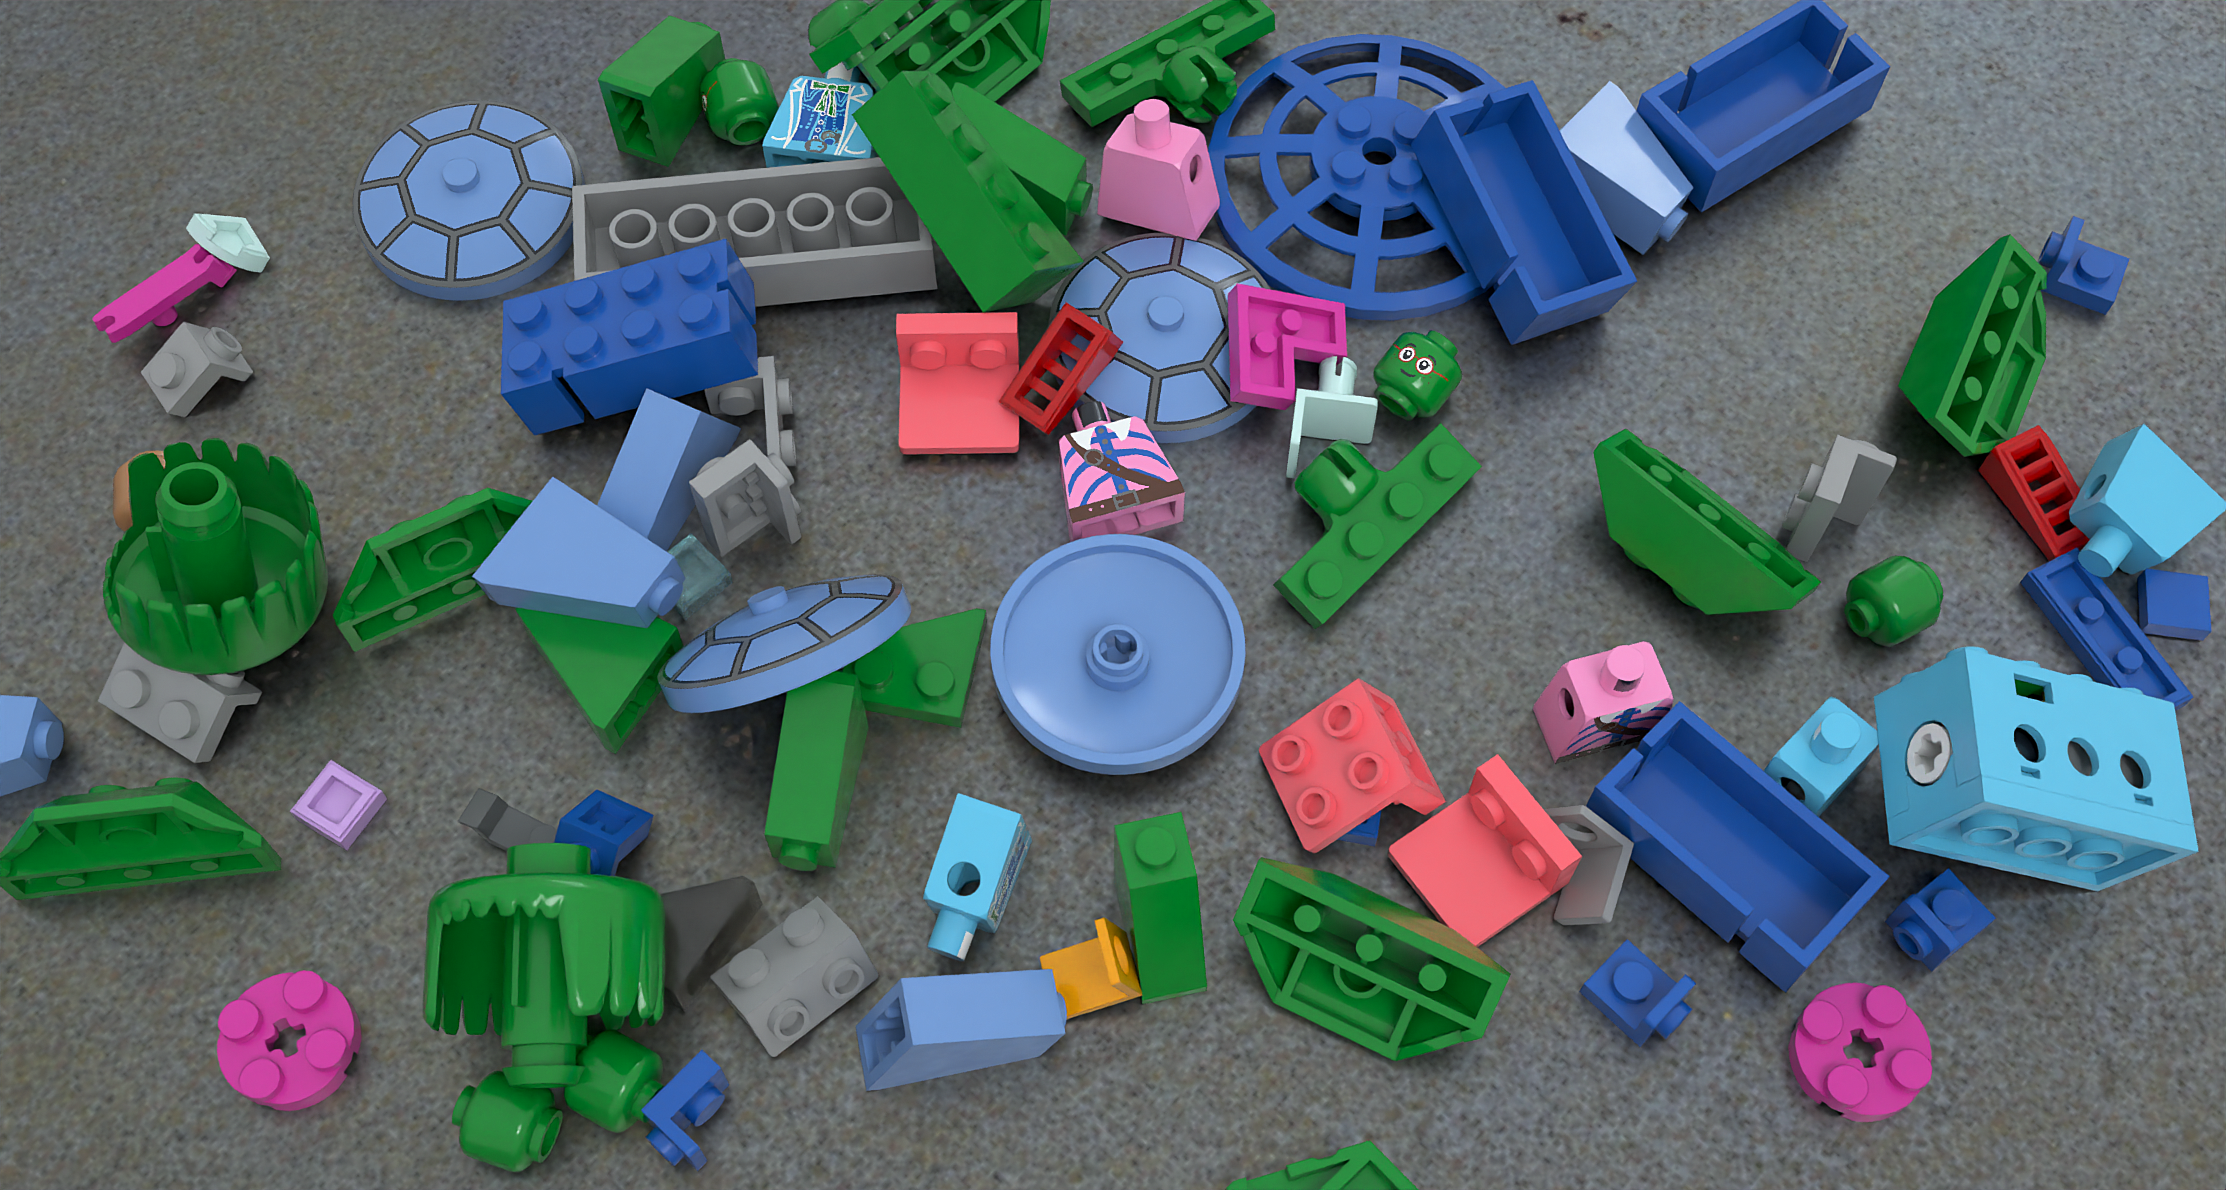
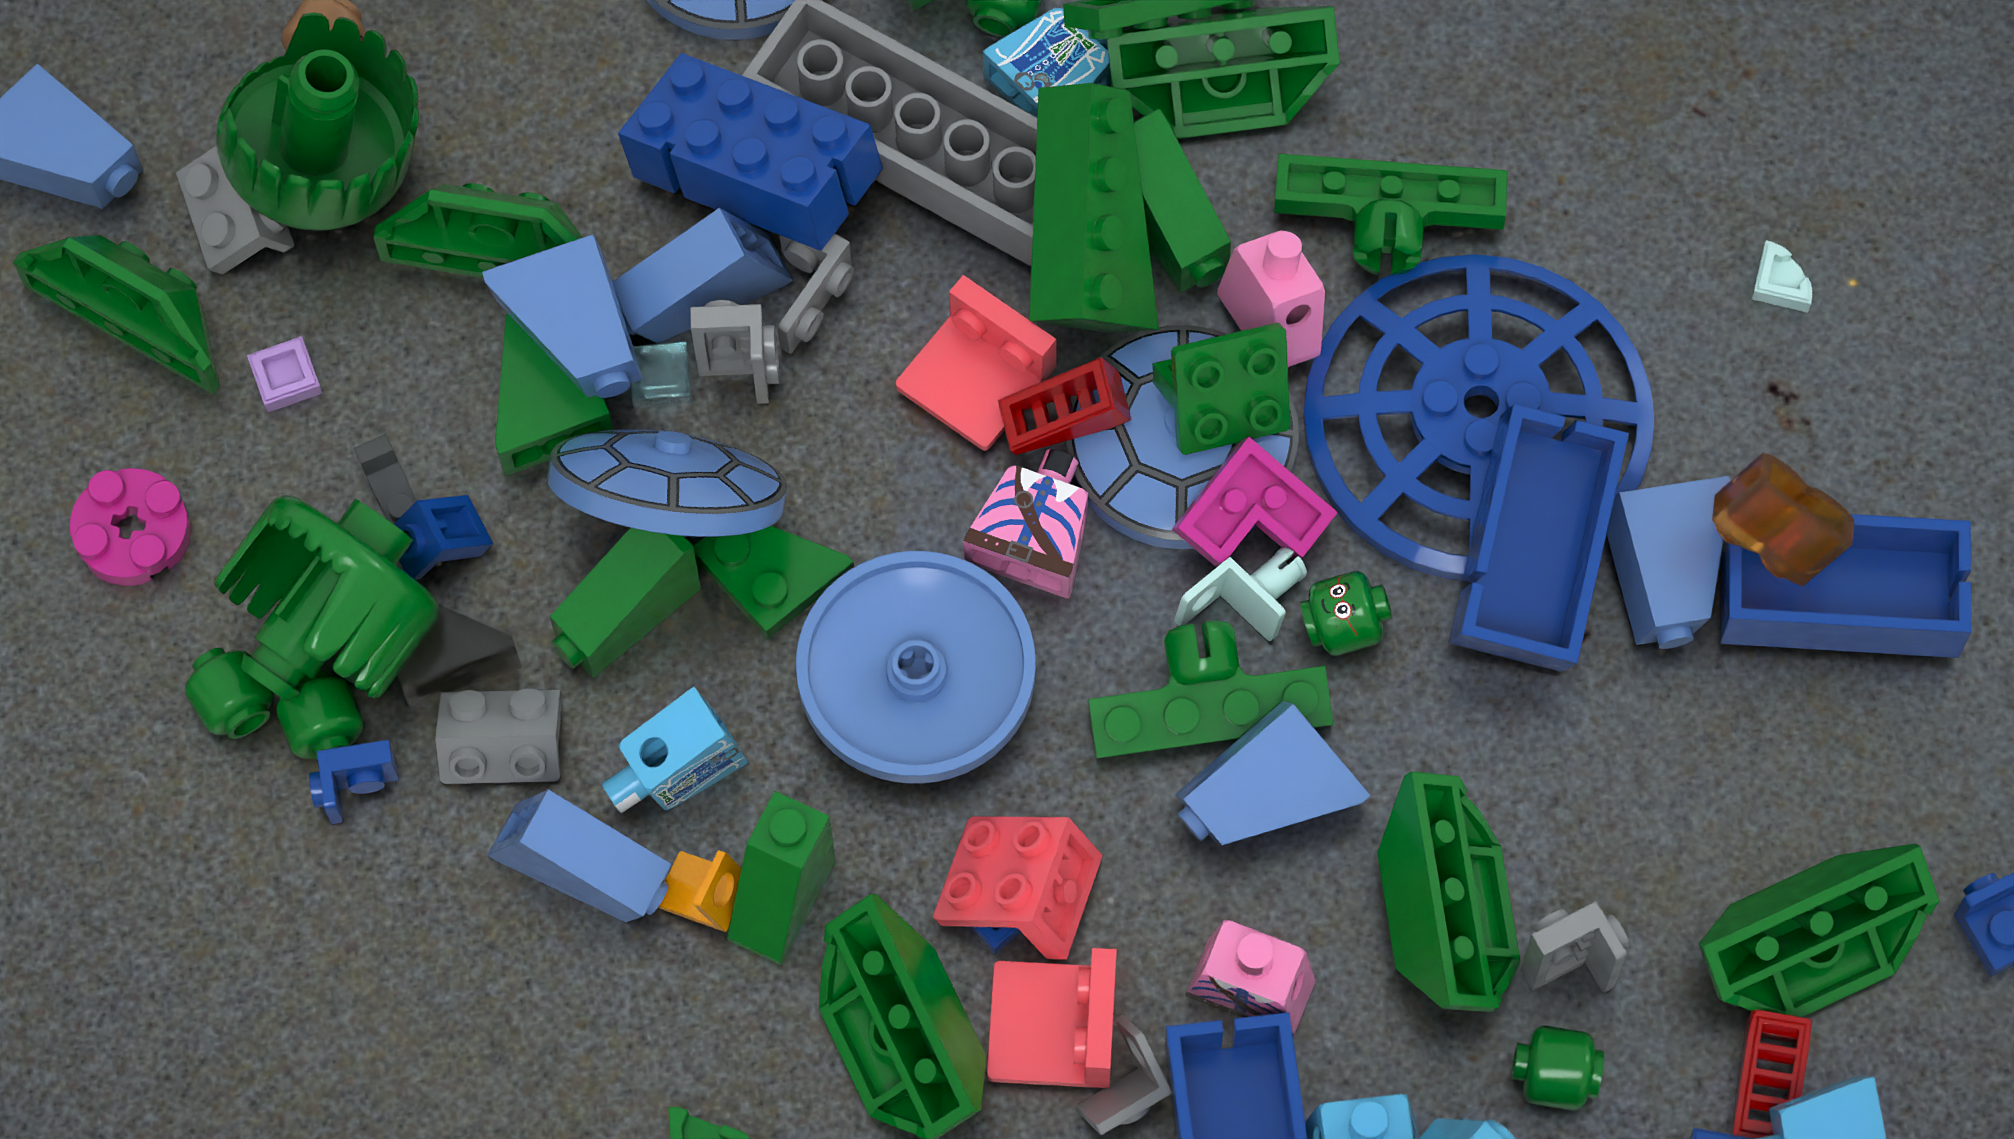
camera: 40 degrees right, 5 degrees up
none -> green bracket [1152,323,1290,455]
none -> medium blue slope [1175,701,1371,845]
none -> clear orange brick [1712,453,1854,586]

